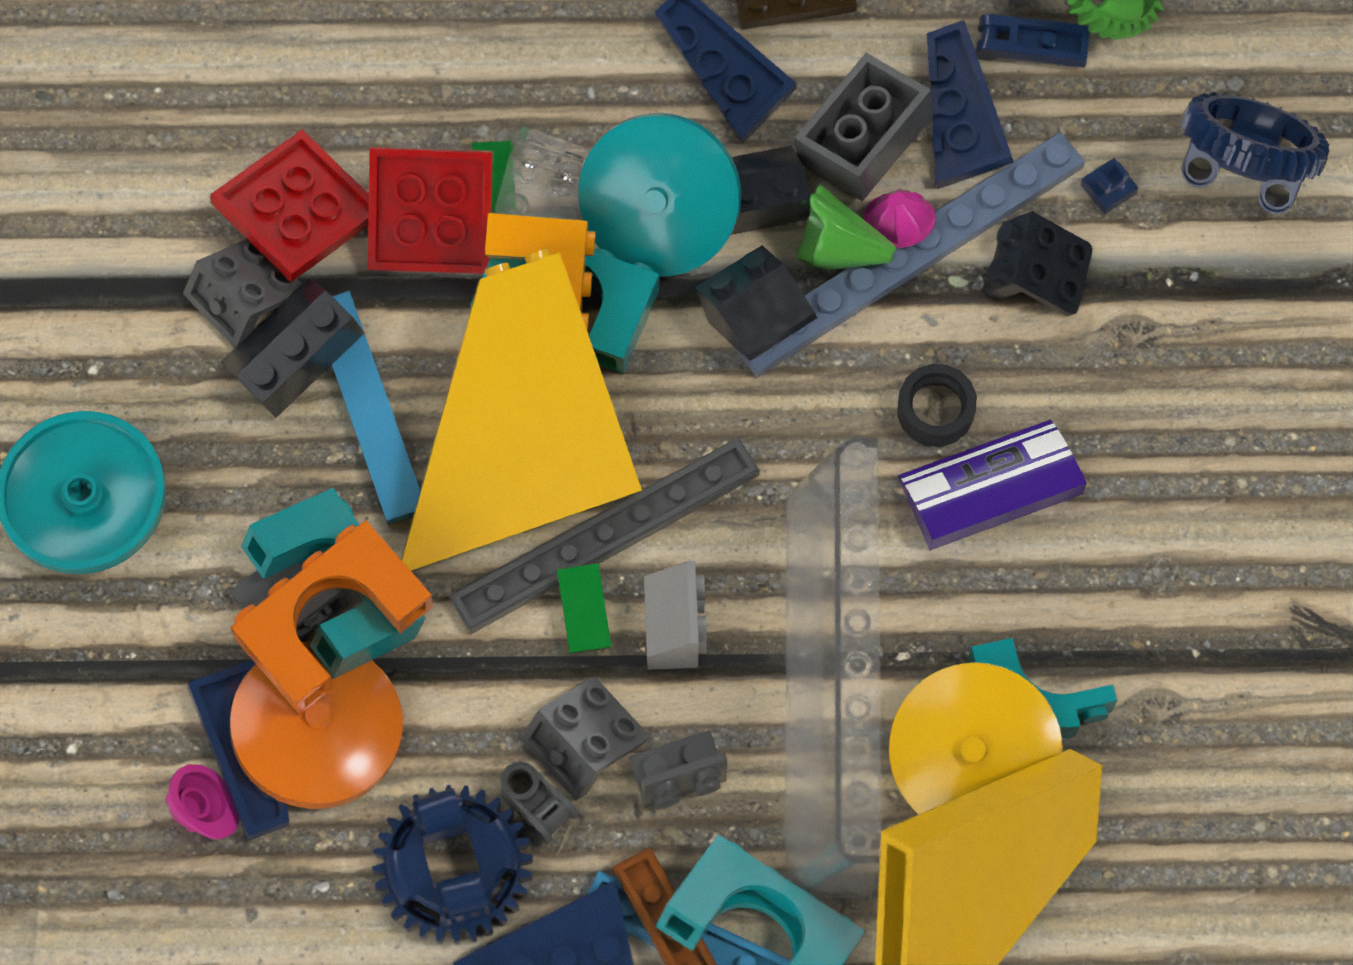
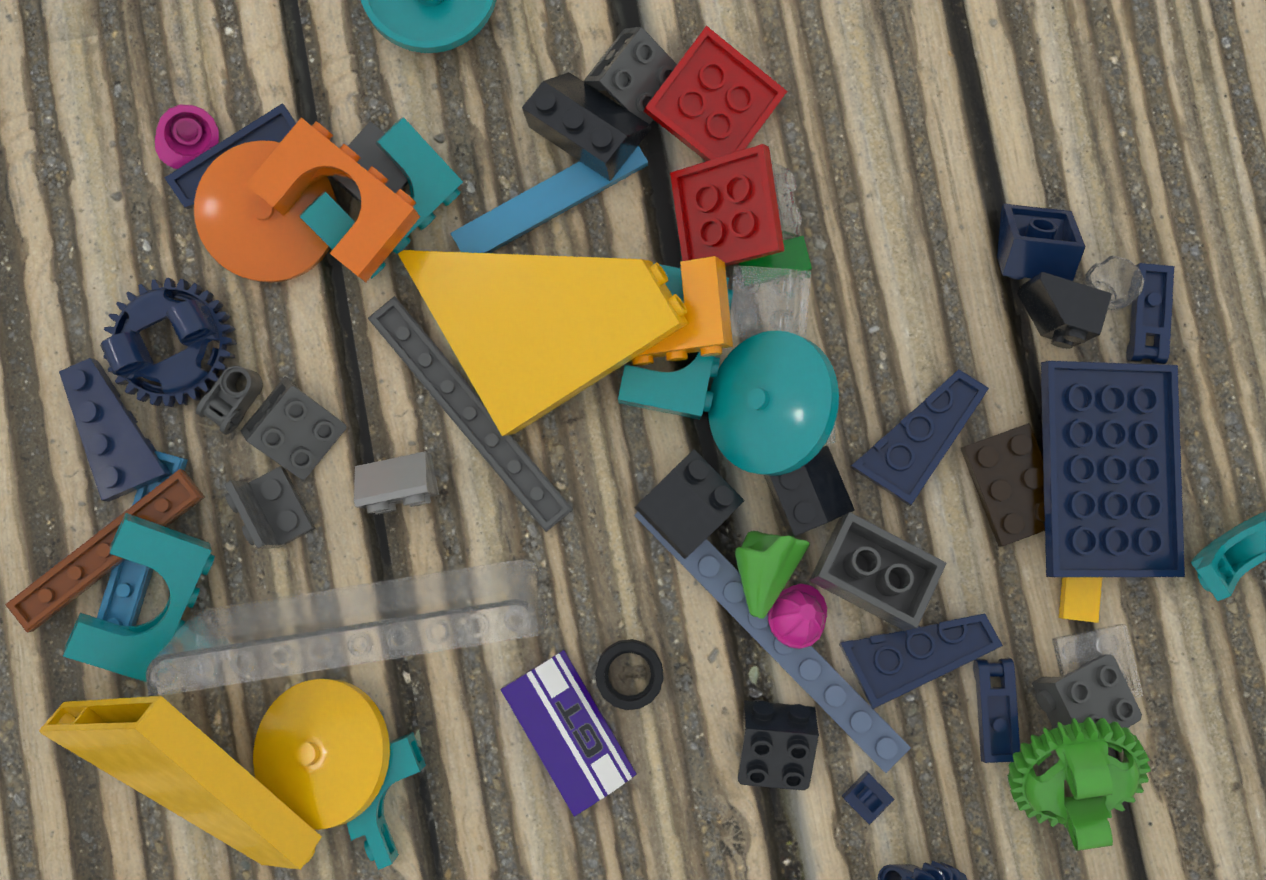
camera: 80 degrees right, 15 degrees up
green tile [557,563,612,654] -> none

